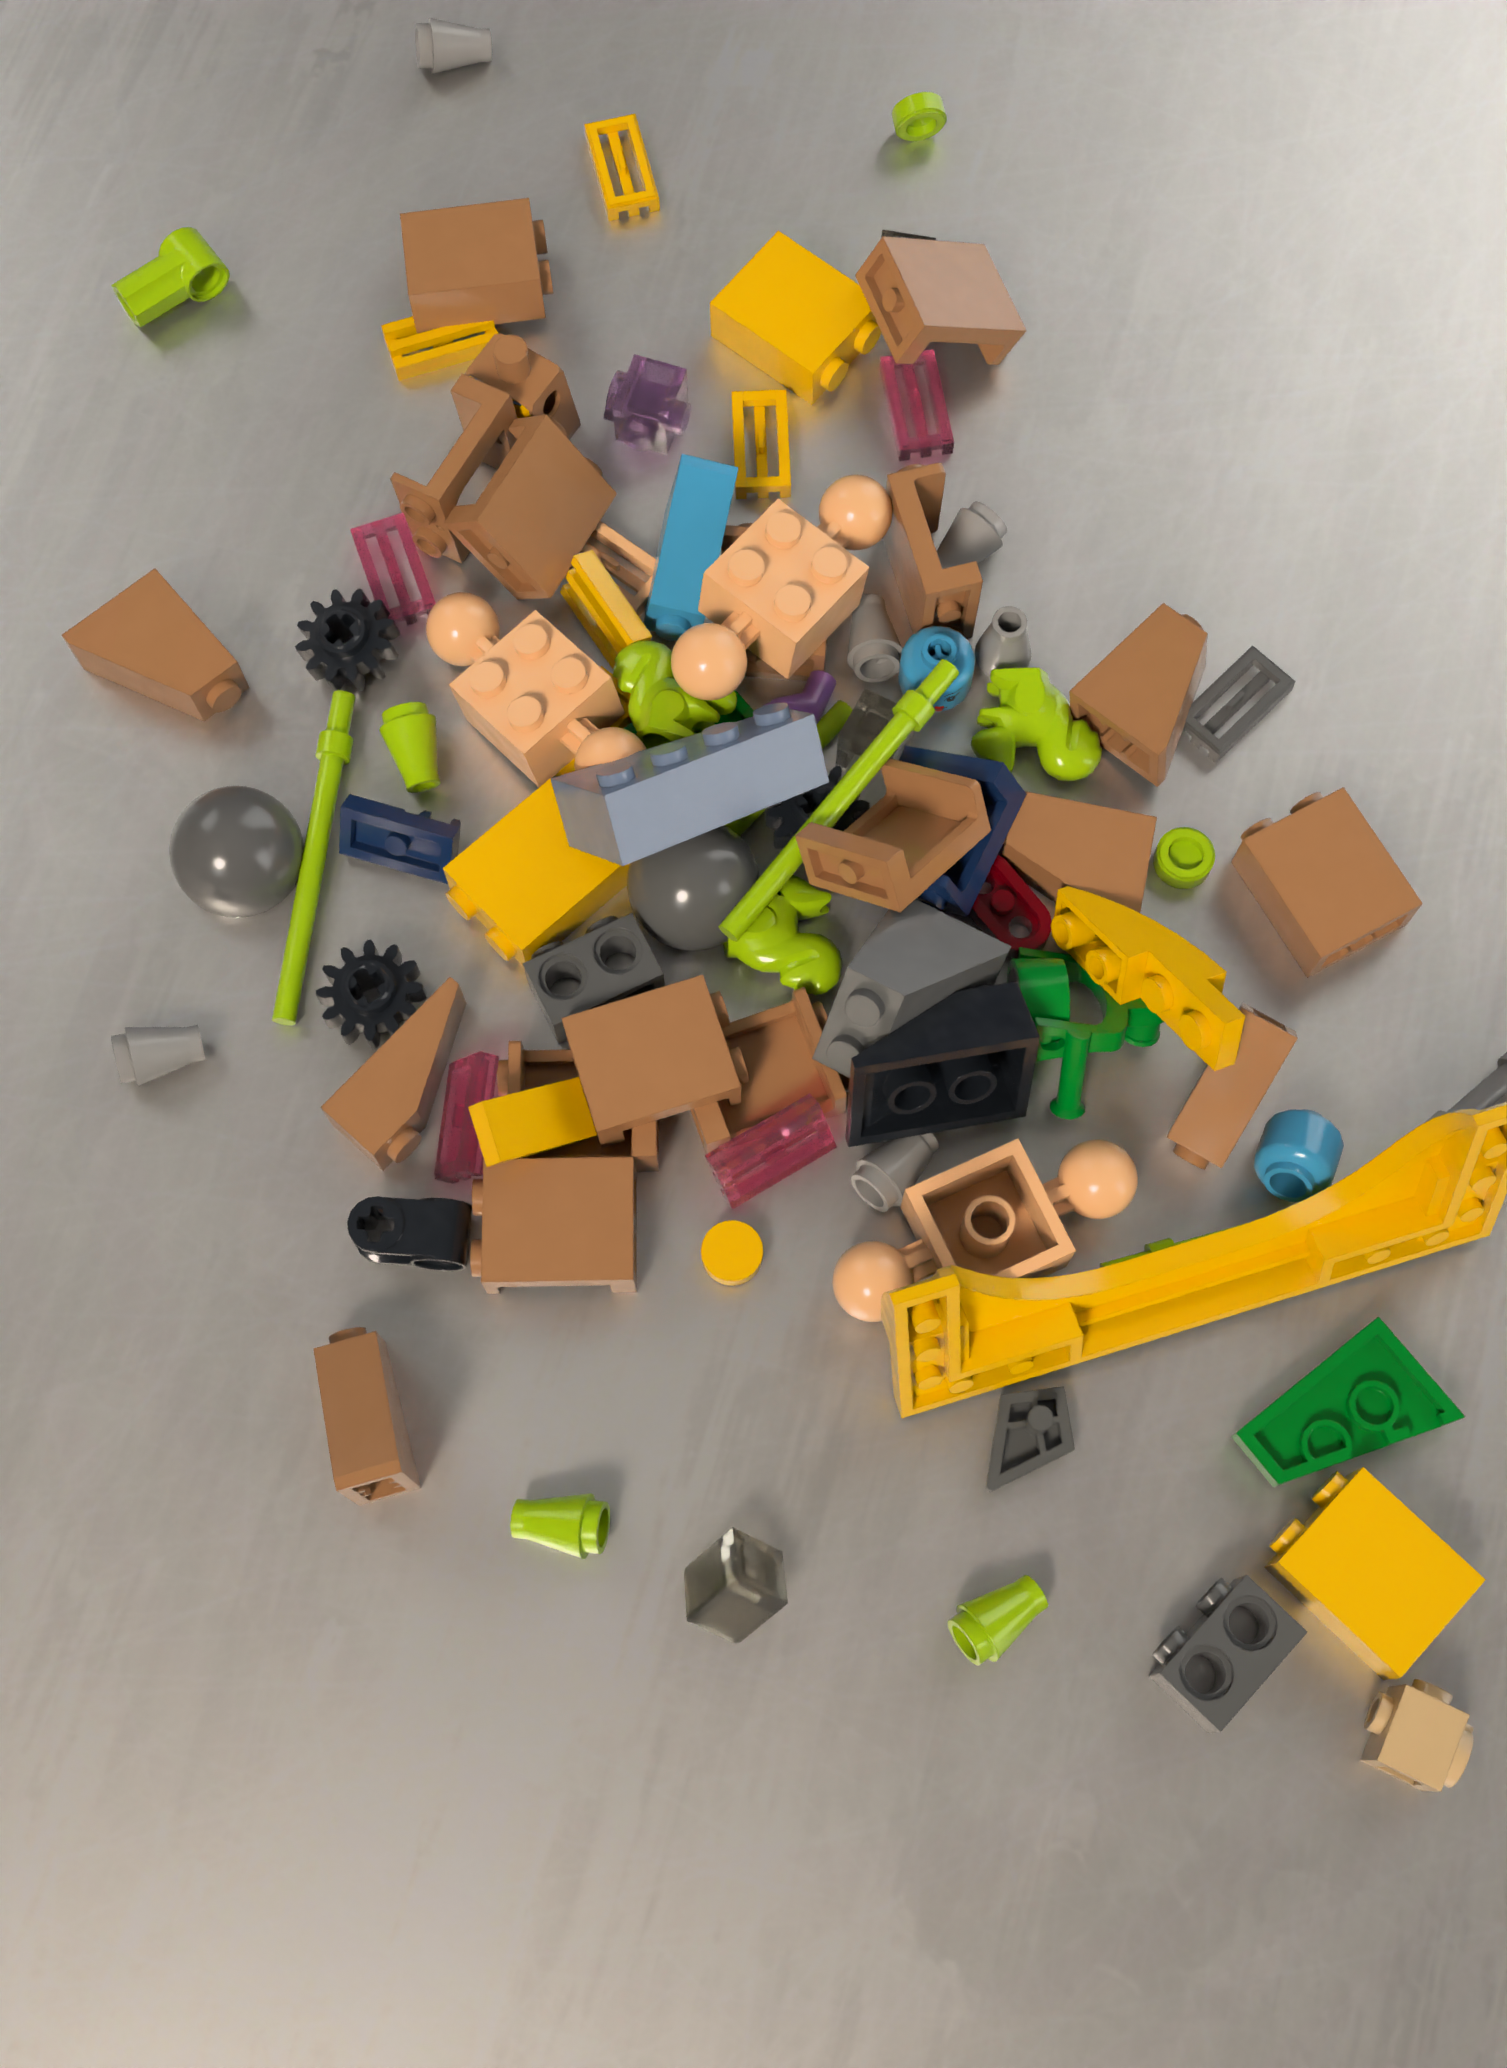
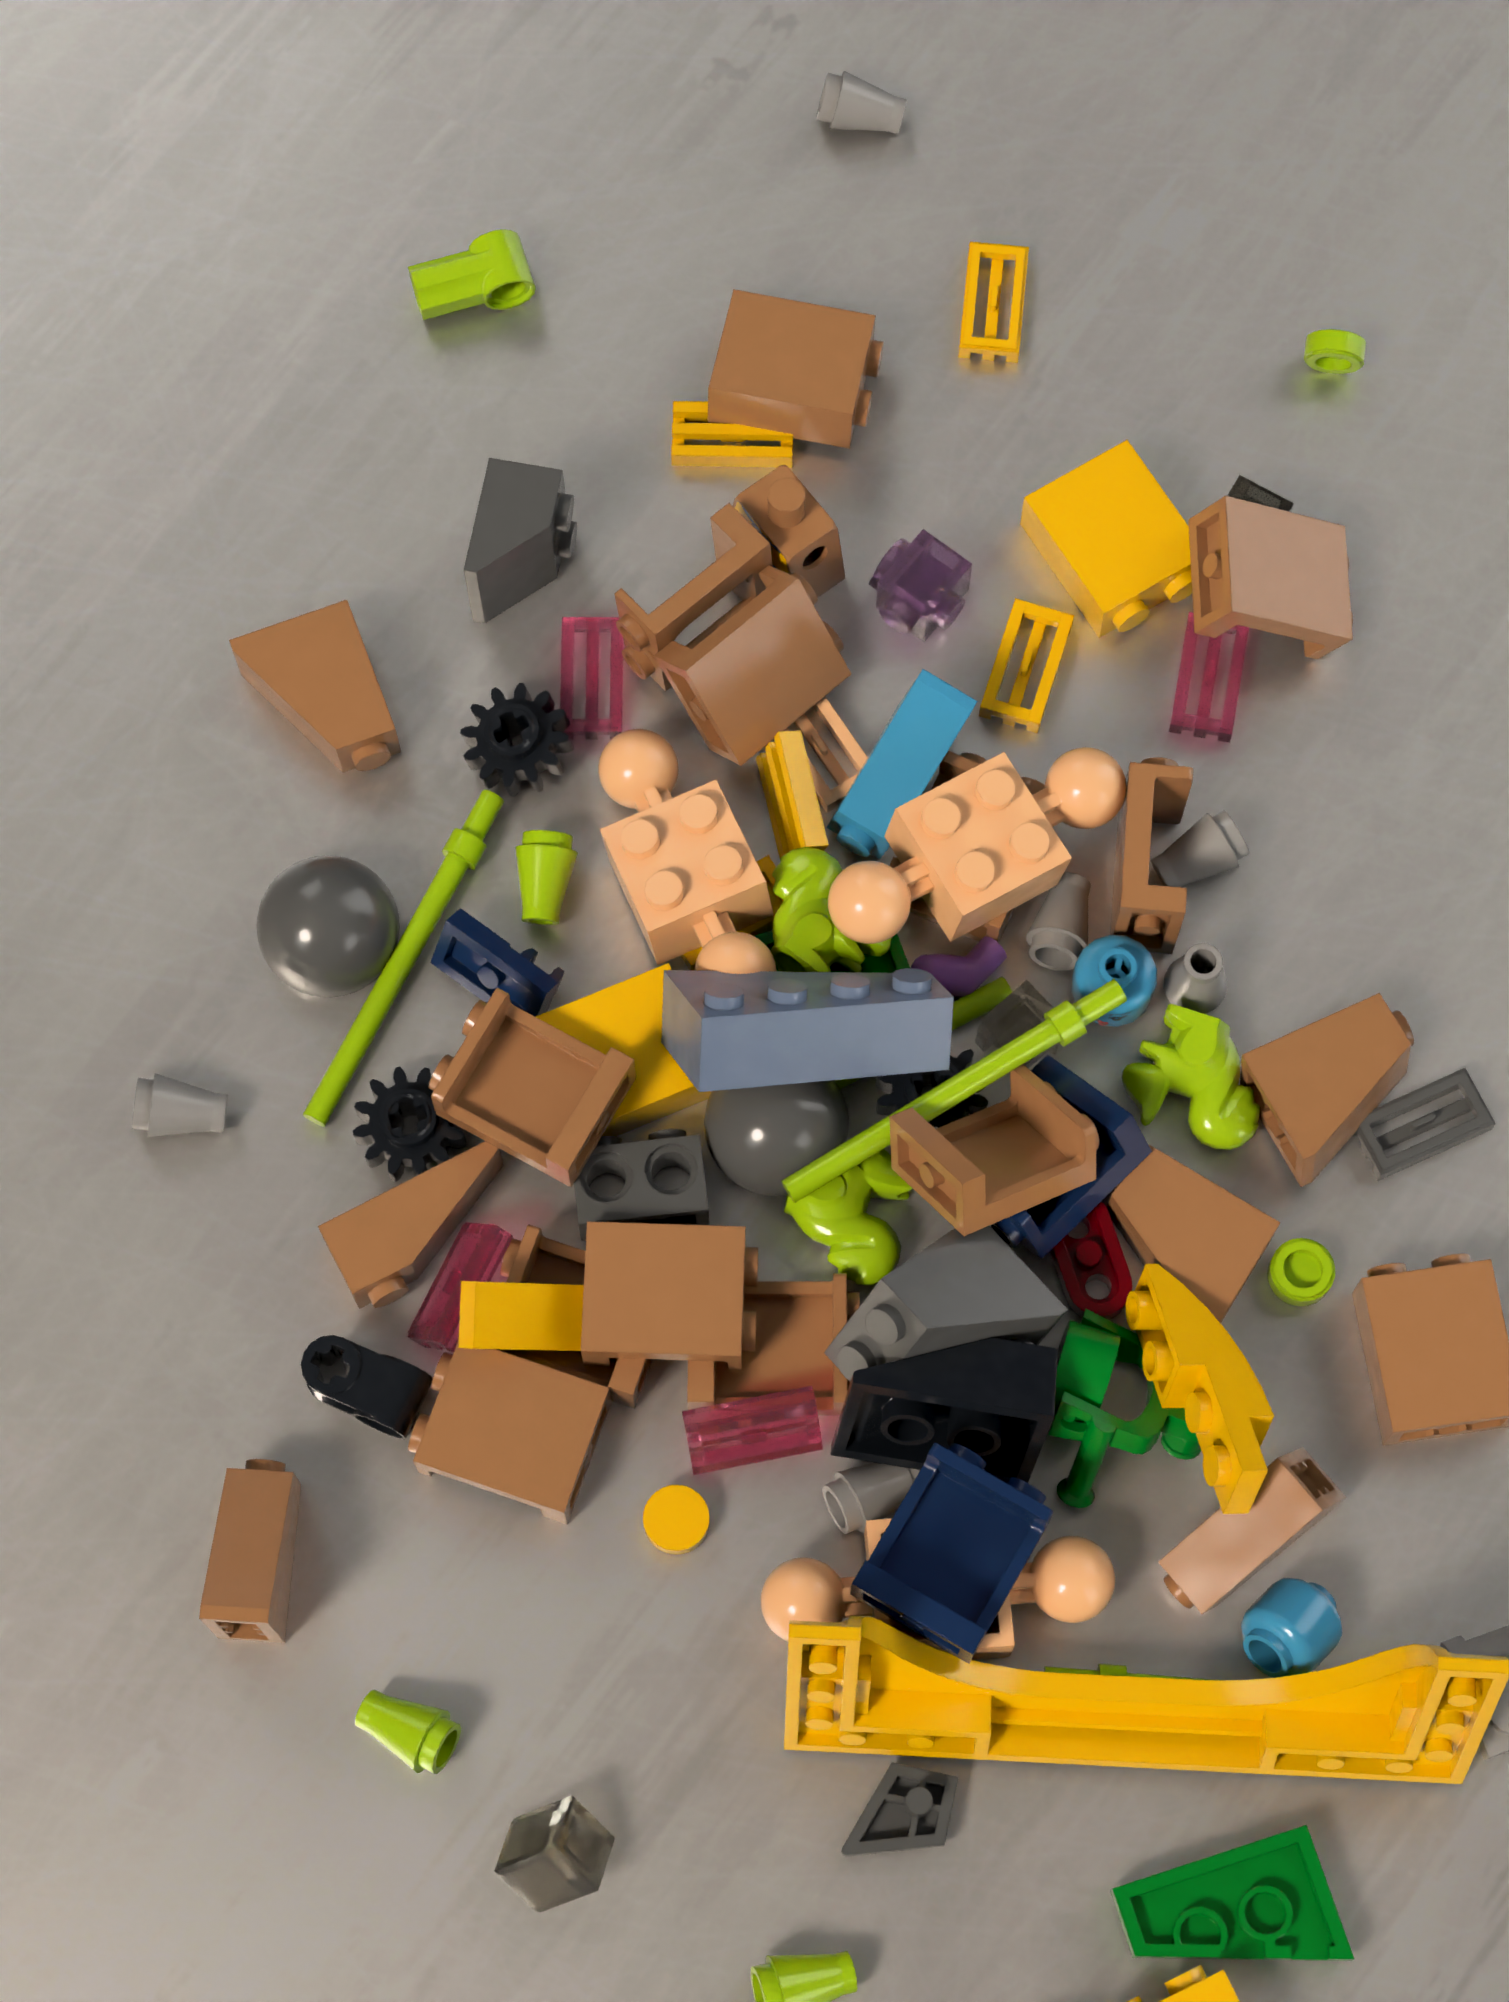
camera: 20 degrees right, 0 degrees up
none -> medium nougat panel [429,988,636,1187]
none -> dark grey slope [464,458,577,623]
none -> dark blue panel [850,1443,1054,1664]

